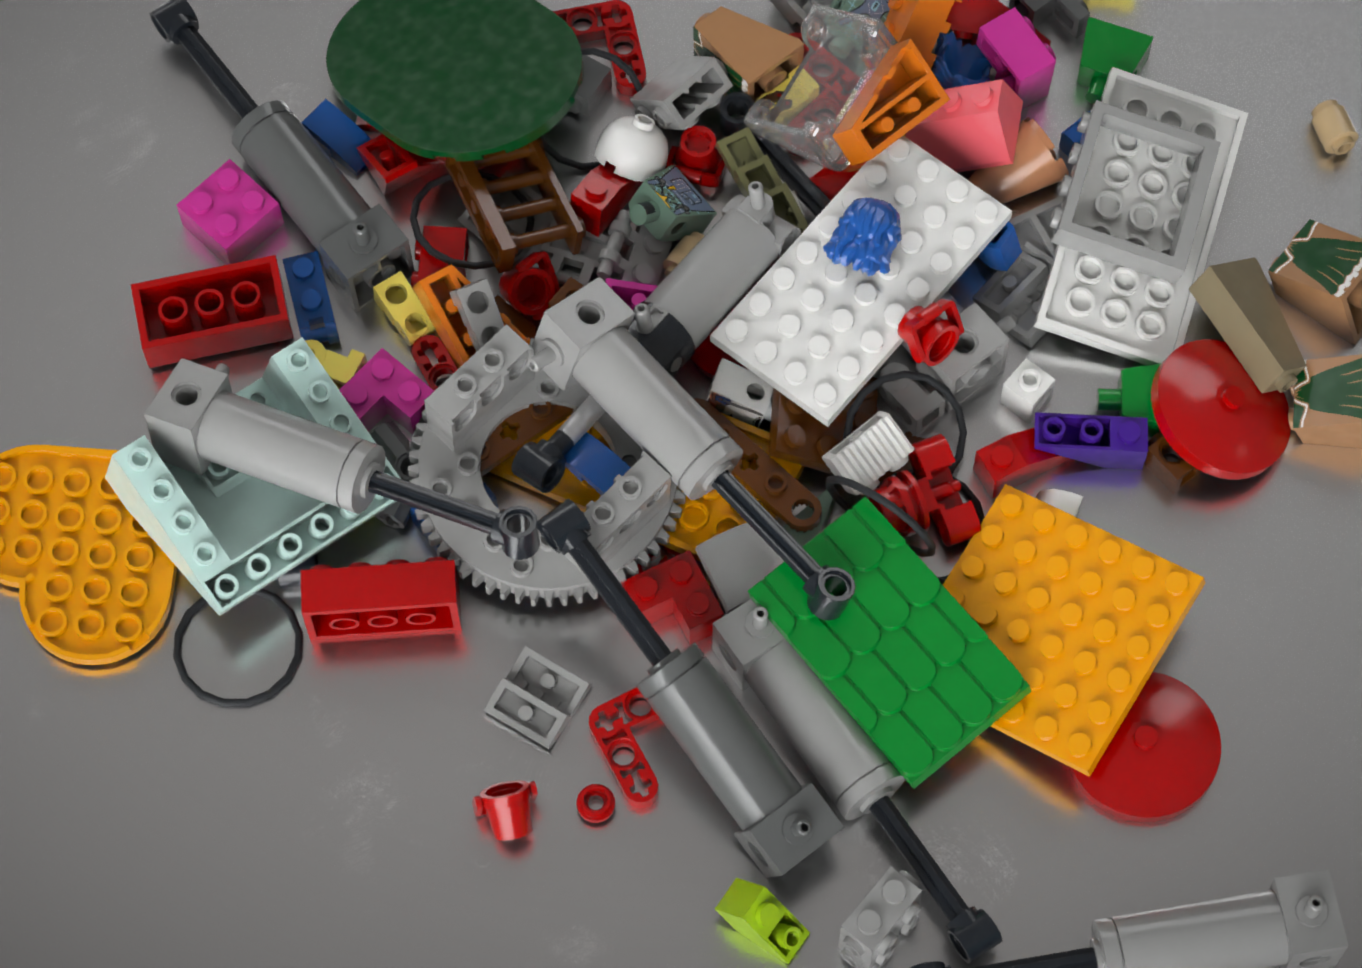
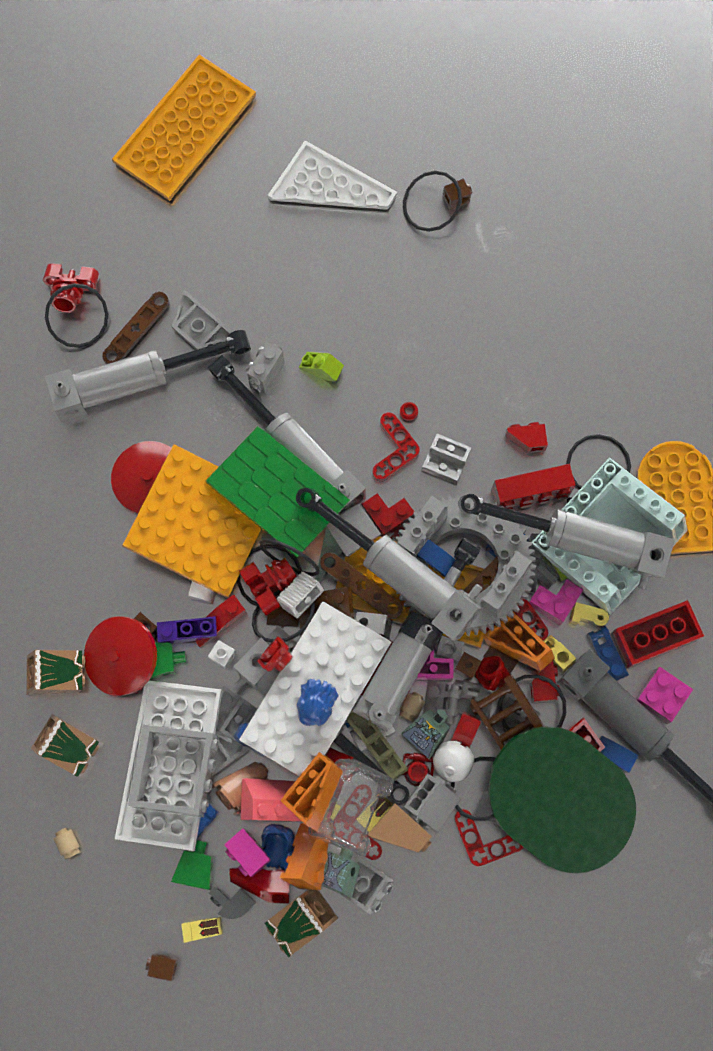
camera: 170 degrees right, 10 degrees up
light grey leg [449,279,504,351] -> none
red piece [472,780,538,841] -> none
dark grey piece [536,499,845,878] -> none
dark tan slope [1188,257,1307,394] -> none
none -> red slope [505,422,548,453]

